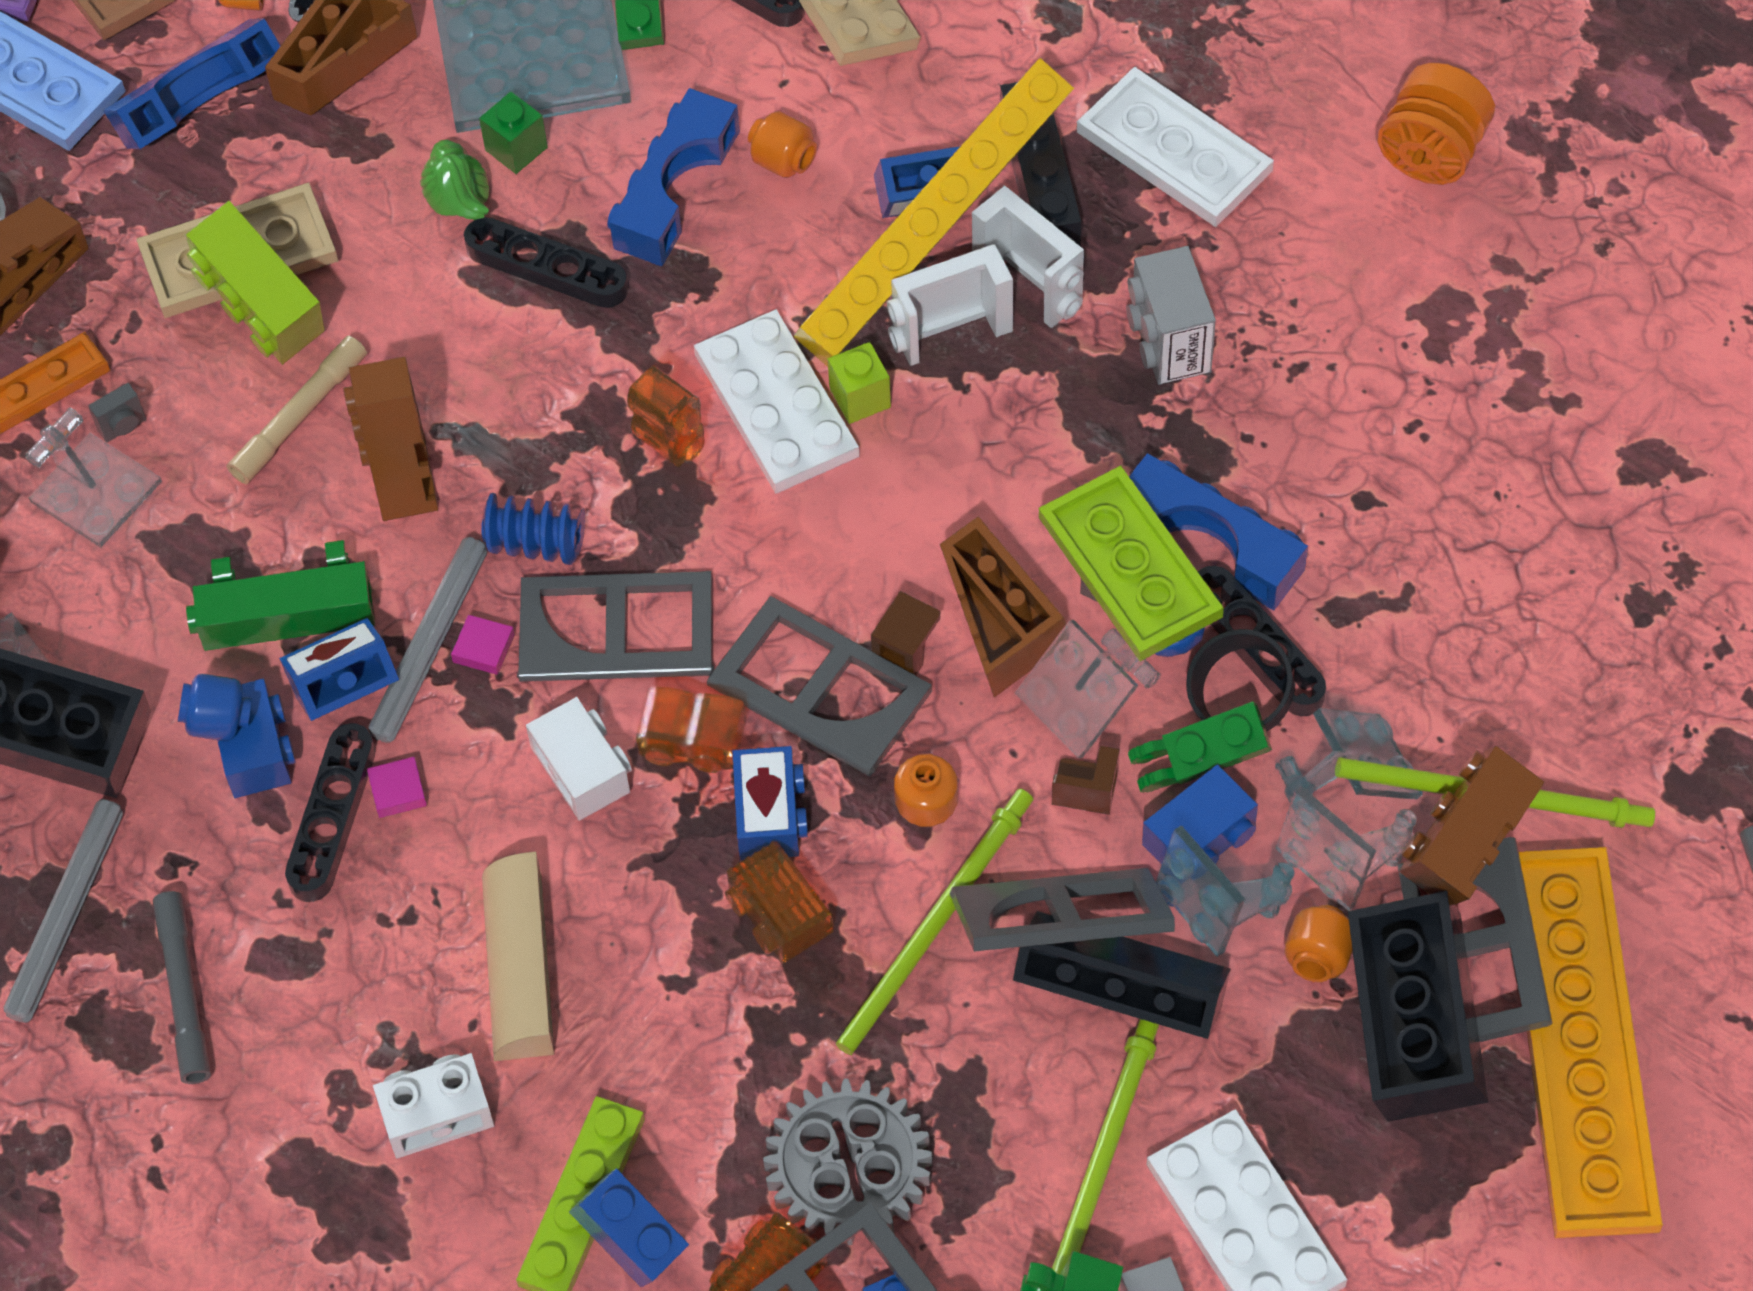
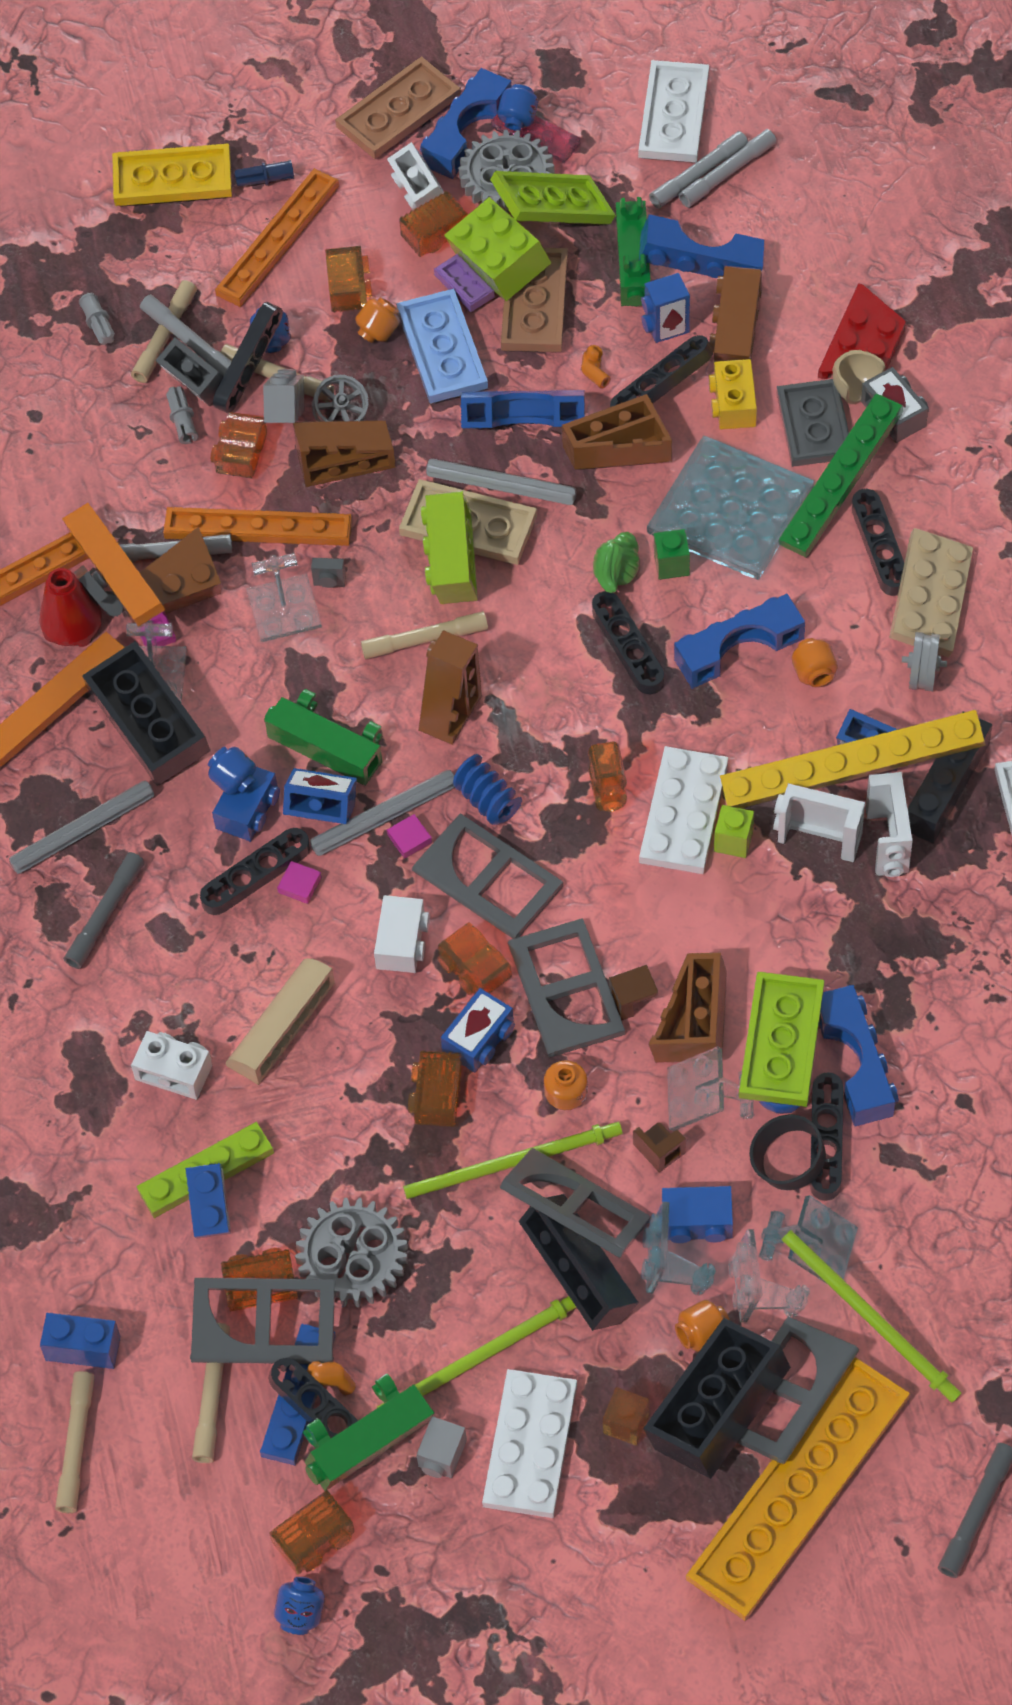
camera: 40 degrees right, 0 degrees up
light grey brick [1126,246,1216,385] -> none
green hinge [1128,701,1272,793] -> none
dark orange wedge [1398,746,1545,905] -> none
none -> light grey axle [426,459,576,505]
none -> clear orange brick [603,1387,649,1446]
none -> light grey wheel [902,632,947,692]

